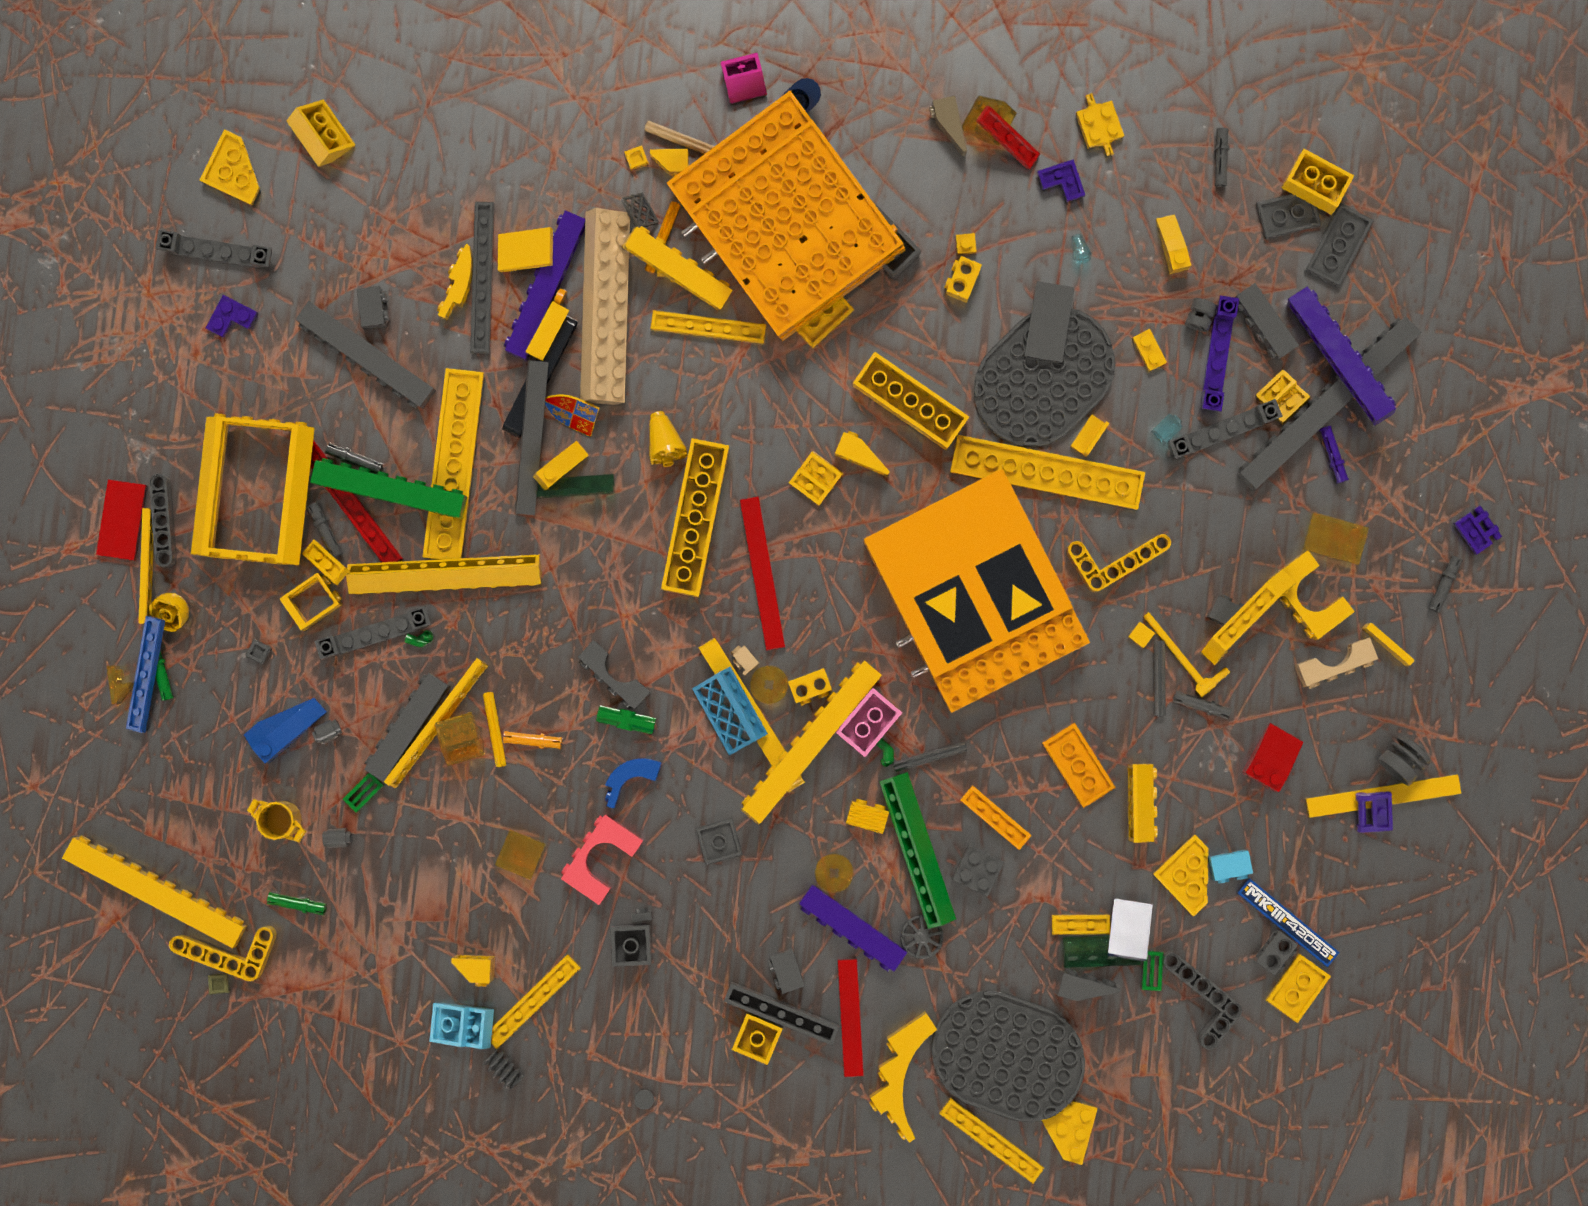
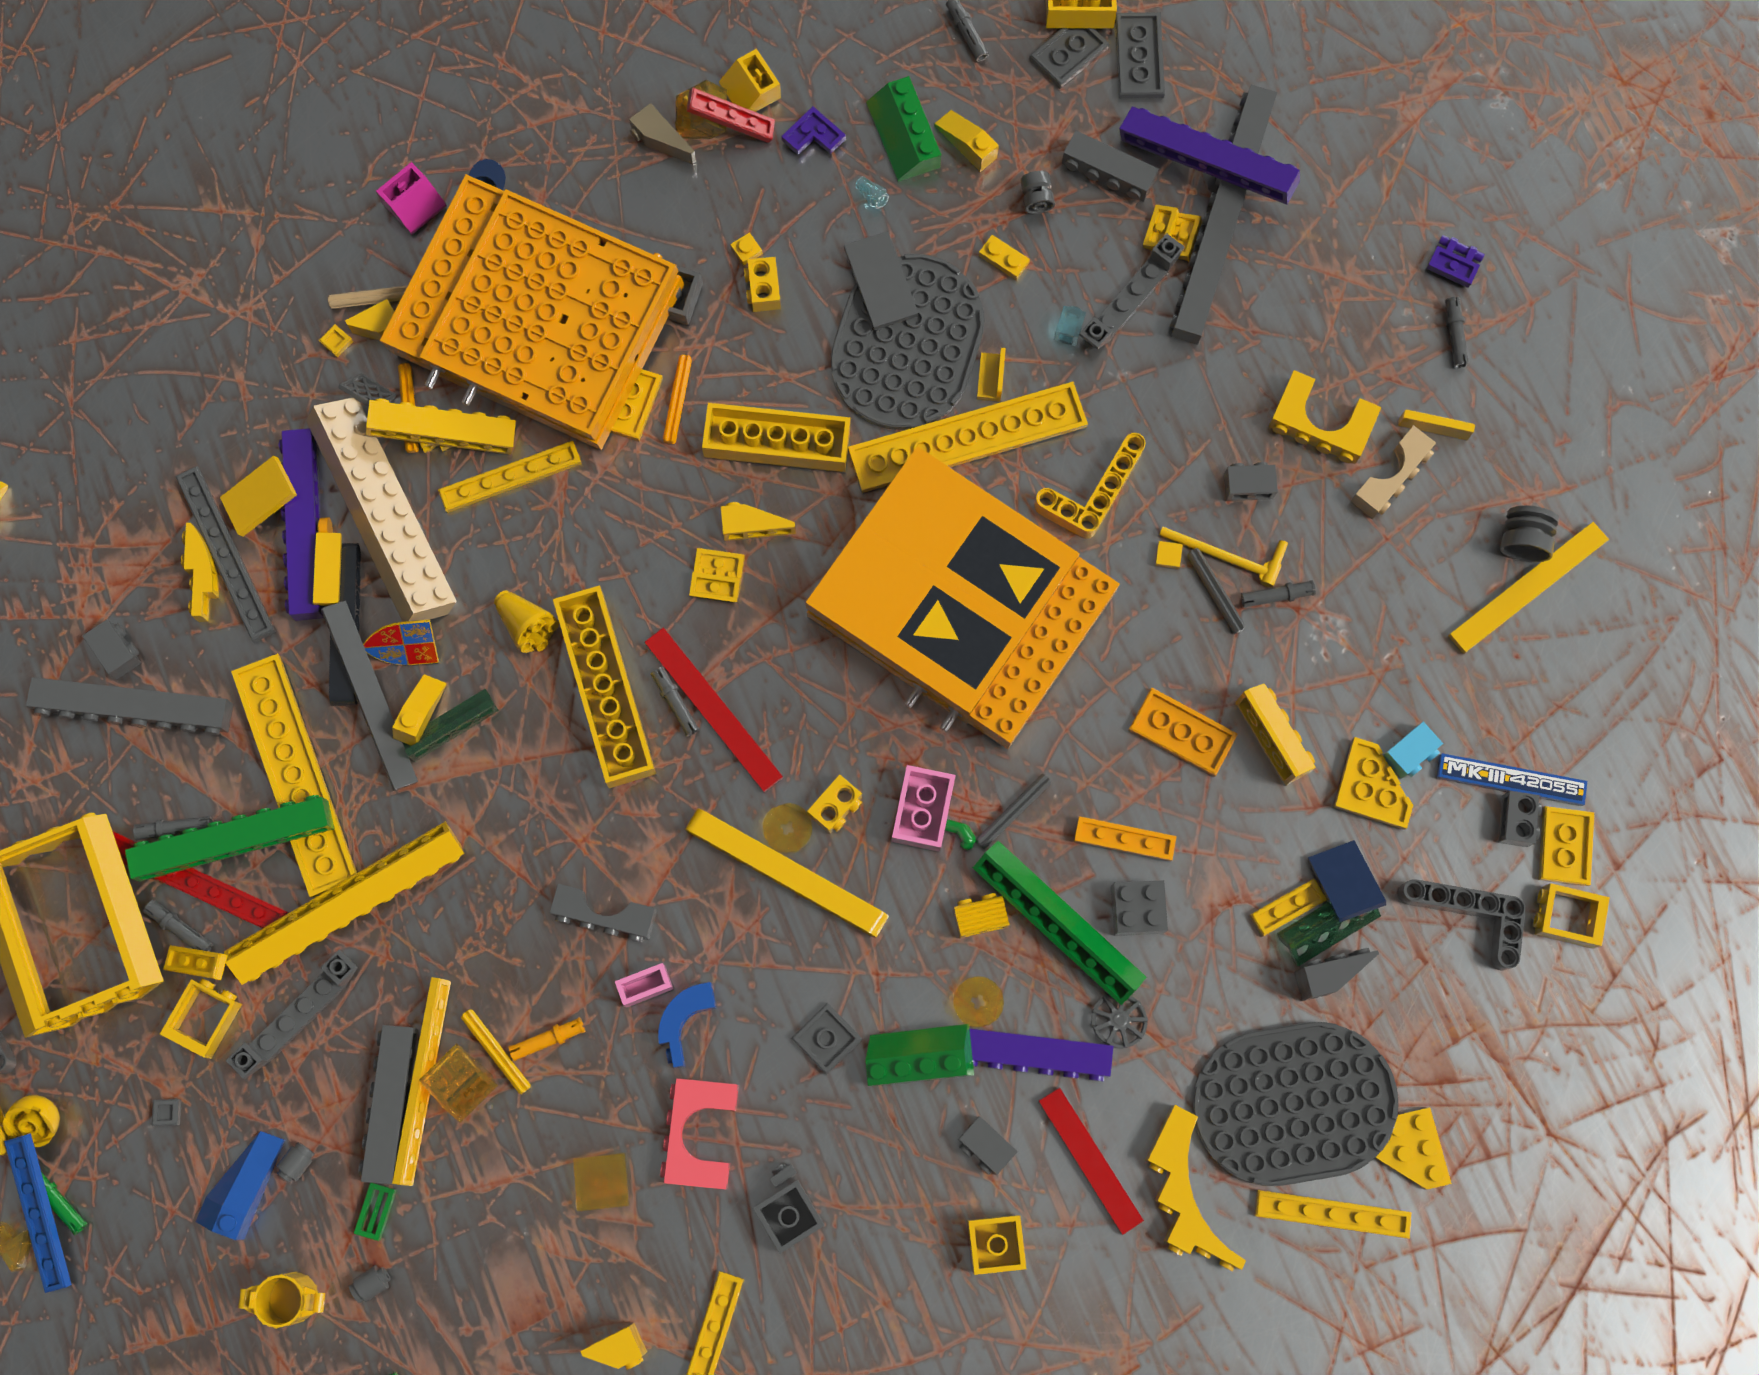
camera: 30 degrees left, 10 degrees down
green arm [405,630,433,648] -> none
green piece [596,705,656,734] -> none
dark azure fence [692,667,768,756] -> none
dark grey brick [724,981,839,1045] -> none
tan brick [730,645,759,675] -> none
yellow brick [740,660,882,825] -> none
yellow plate [1075,93,1124,157] -> none
green tile [1141,951,1163,991] -> none
yellow slope [1201,569,1296,665] -> none
dark purple slope [1202,295,1239,412] -> none
red slope [1241,723,1303,792] -> none
clear yellow plate [1302,512,1369,565] -> none
dark purple pin [1319,426,1349,484] -> none
dark purple plate [1356,792,1393,833] -> none
none -> bright pink piece [615,963,674,1008]
none -> dark grey pin [650,666,700,737]
none -> light orange axle [663,354,692,445]
none -> yellow slope [719,48,781,112]
none -> green slope [865,1024,974,1086]
none -> green slope [866,76,942,182]
none -> yellow window [1533,883,1610,949]

